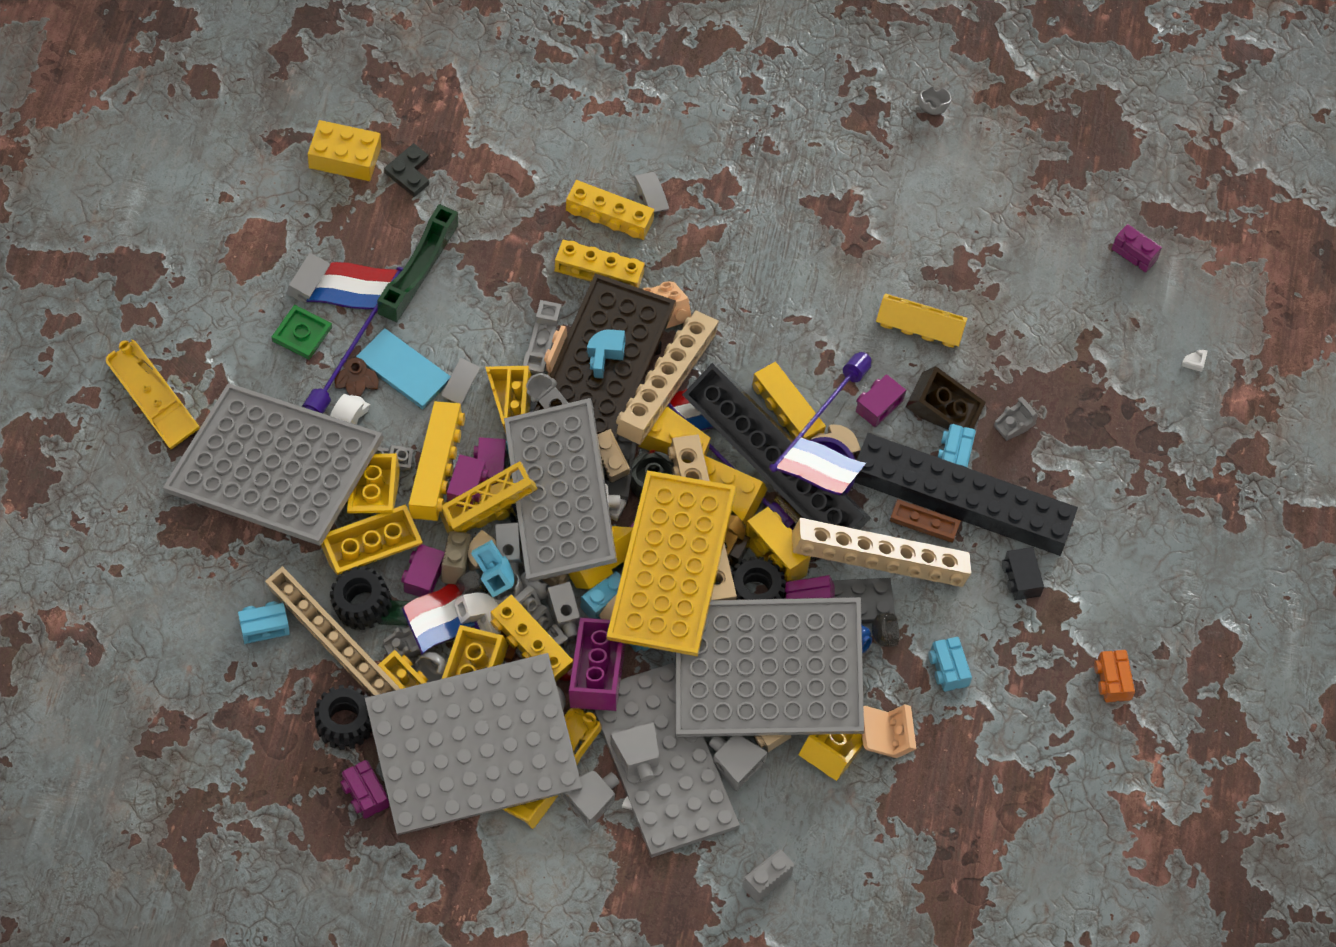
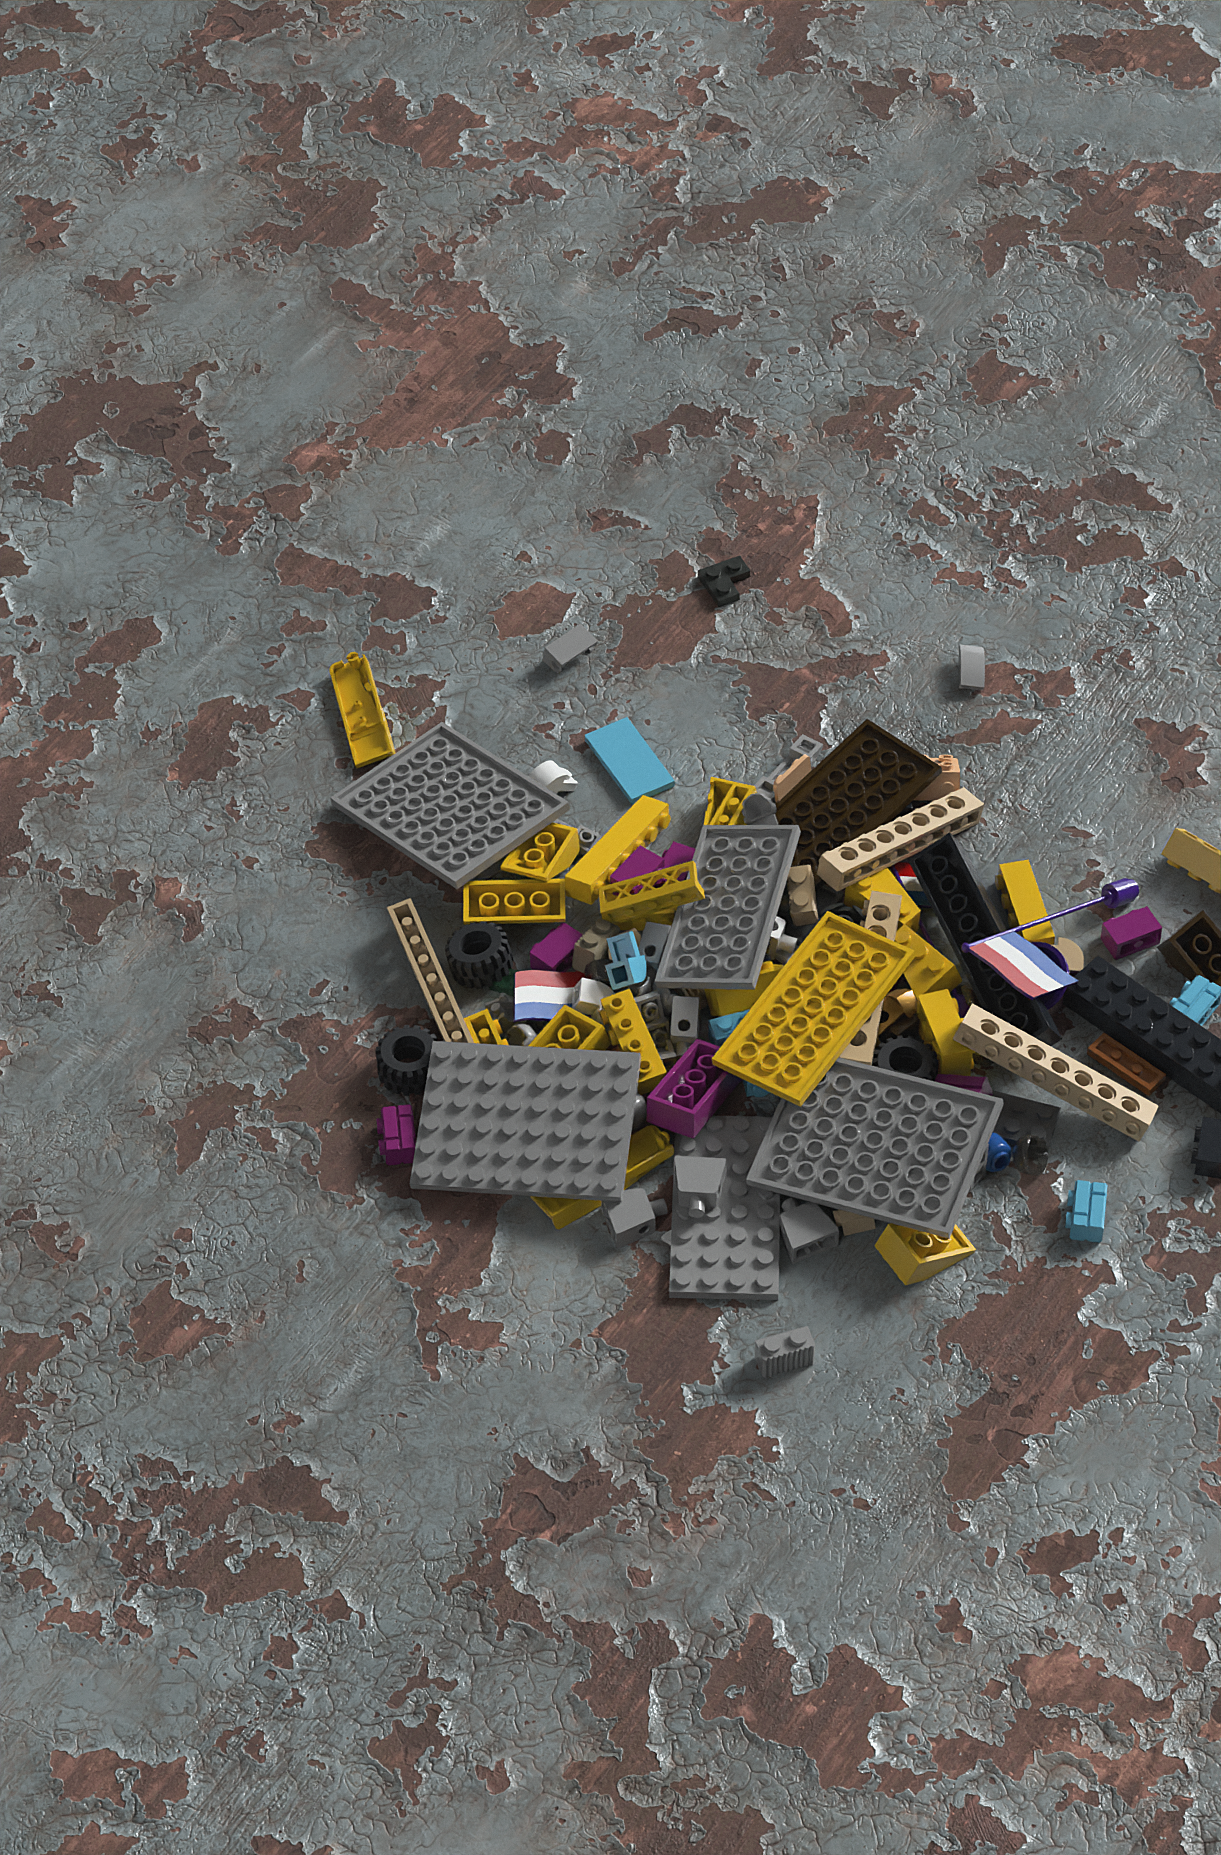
camera: 30 degrees right, 10 degrees down
medium azure brick [238,601,290,644] -> none
green plate [271,304,332,360] -> none
flag [302,262,403,414] -> none
yellow brick [308,120,381,181] -> none
reddish brown plate [334,357,379,397] -> none
dark green arch [377,204,458,323] -> none
light grey slope [441,358,480,405] -> none
yellow brick [554,239,645,288] -> none
yellow brick [566,180,654,240] -> none
medium azure brick [587,330,626,378] -> none
light nougat bracket [862,704,916,758] -> none

